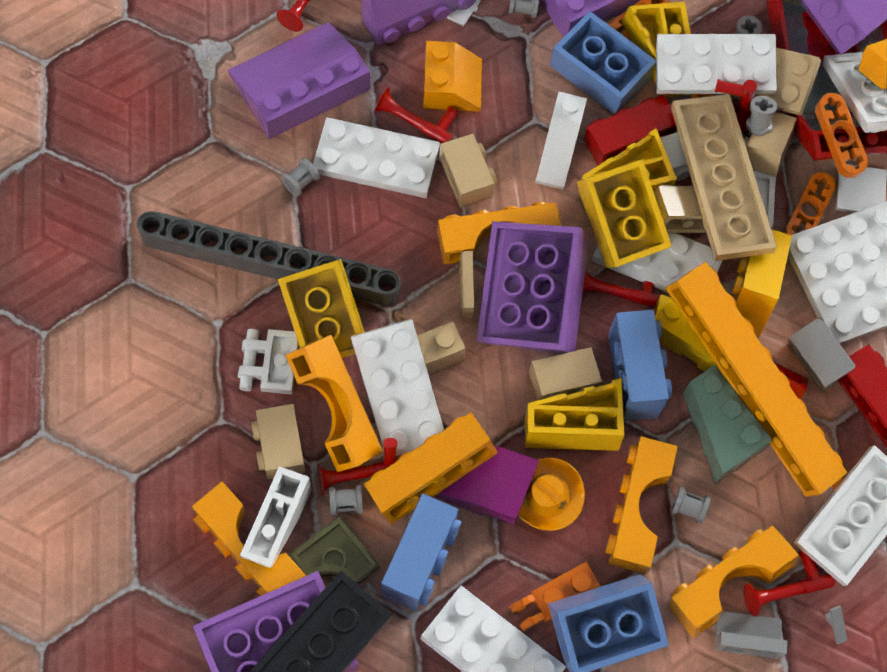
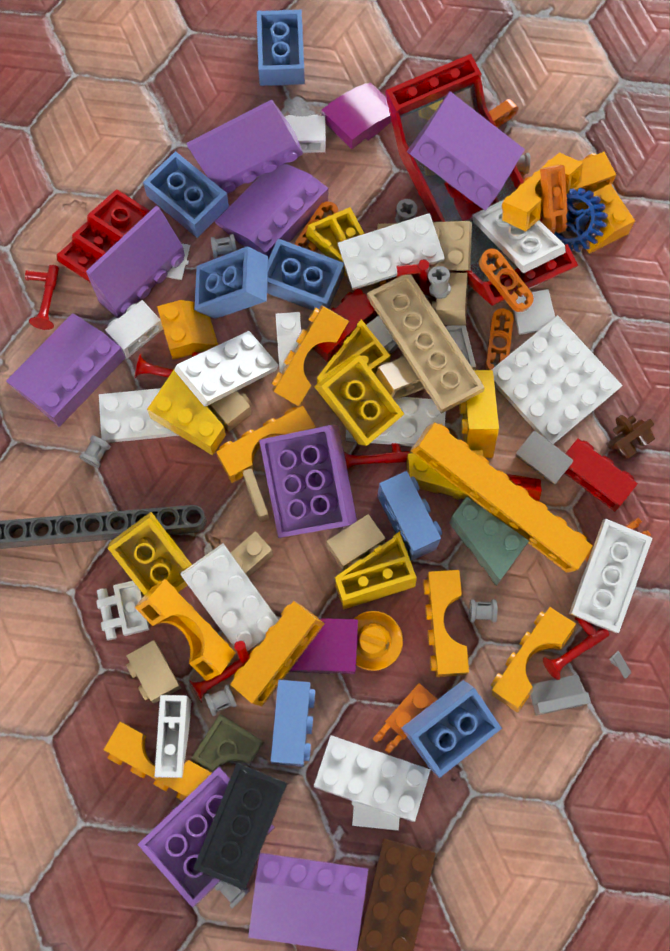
camera: 15 degrees left, 5 degrees up
none -> white brick [105,300,163,358]
none -> yellow wedge [147,369,226,455]
none -> white plate [174,331,279,407]
none -> medium blue brick [194,246,268,319]
none -> light orange arch [271,305,349,406]

